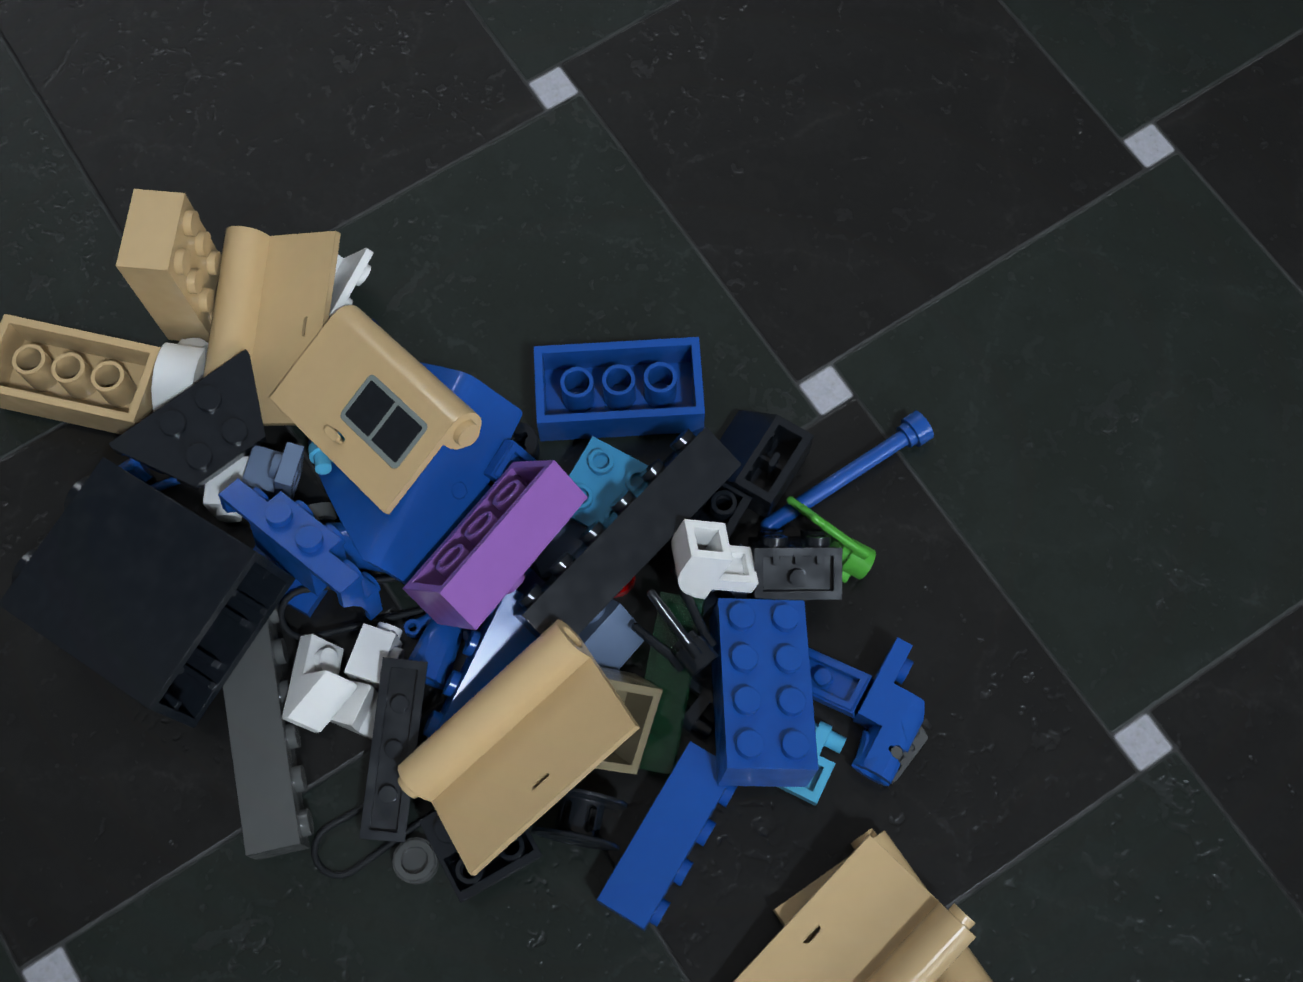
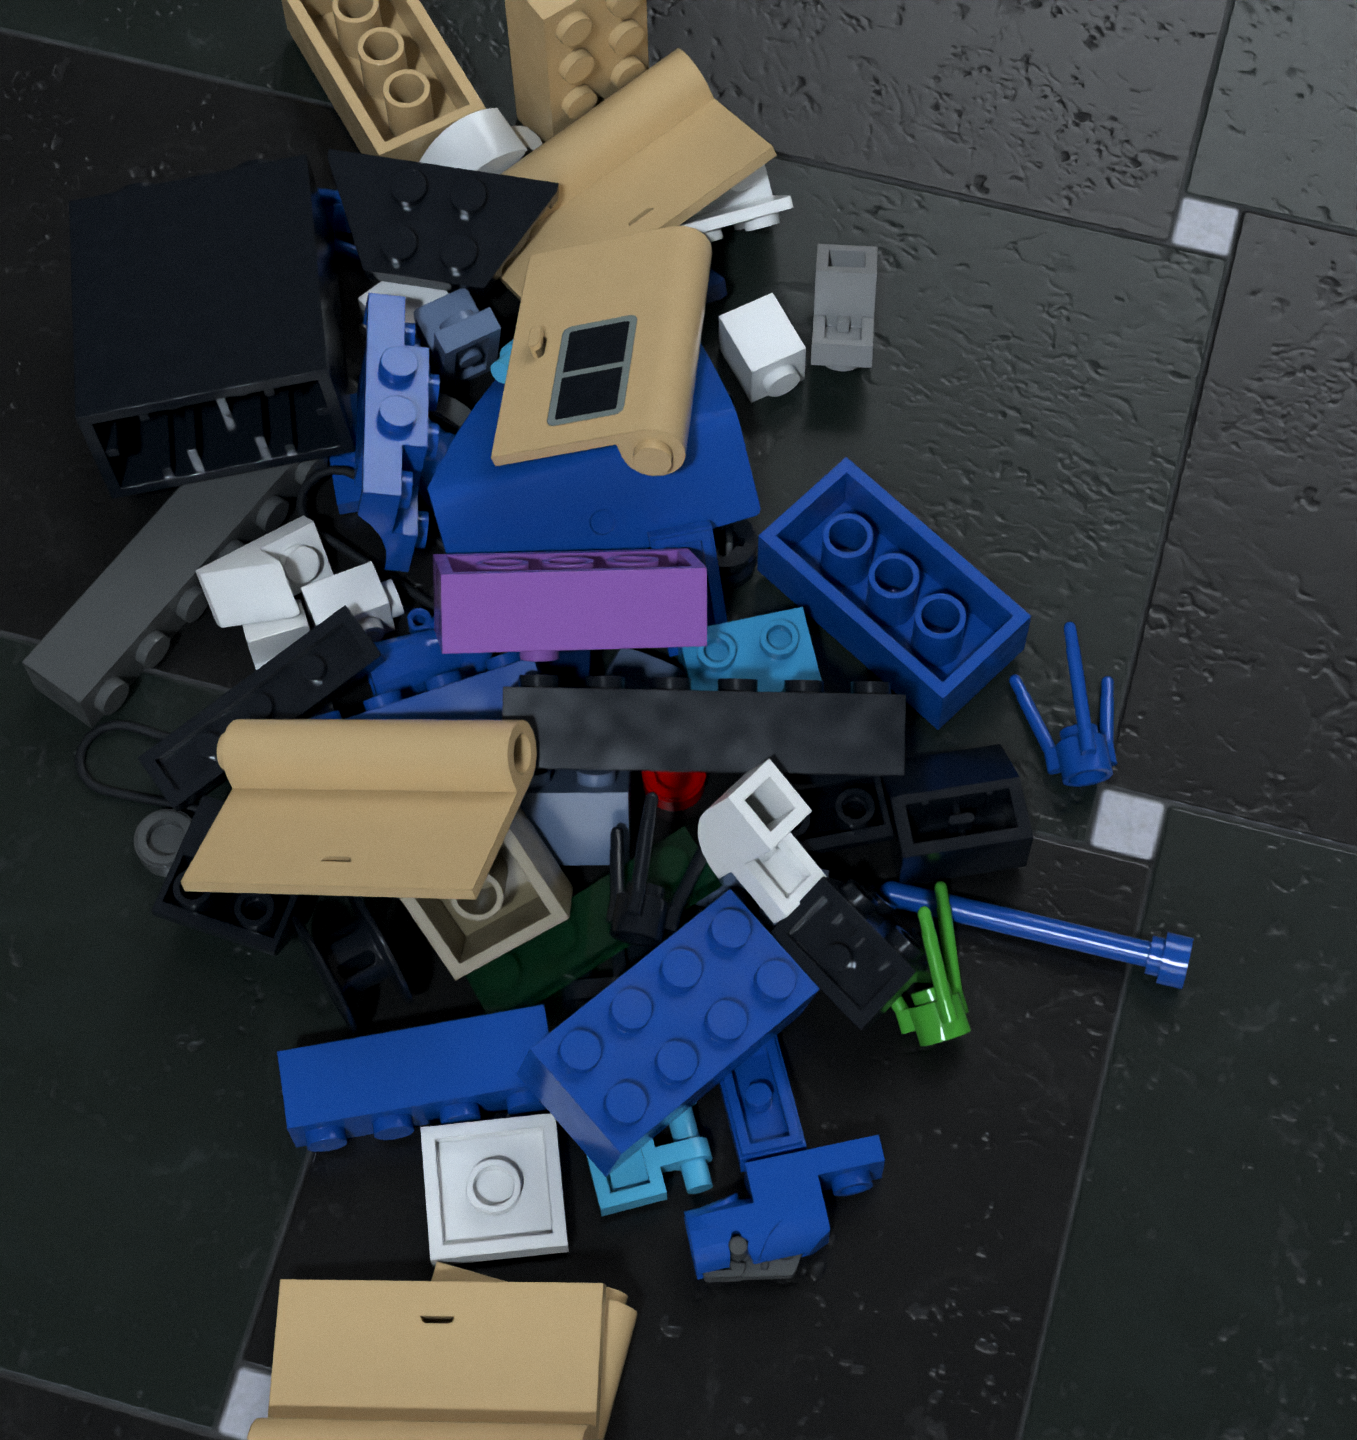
camera: 50 degrees right, 5 degrees down
none -> white plate [420,1113,569,1267]
none -> white brick [719,292,806,403]
none -> light grey brick [811,244,878,371]
none -> blue plant [1009,622,1117,787]

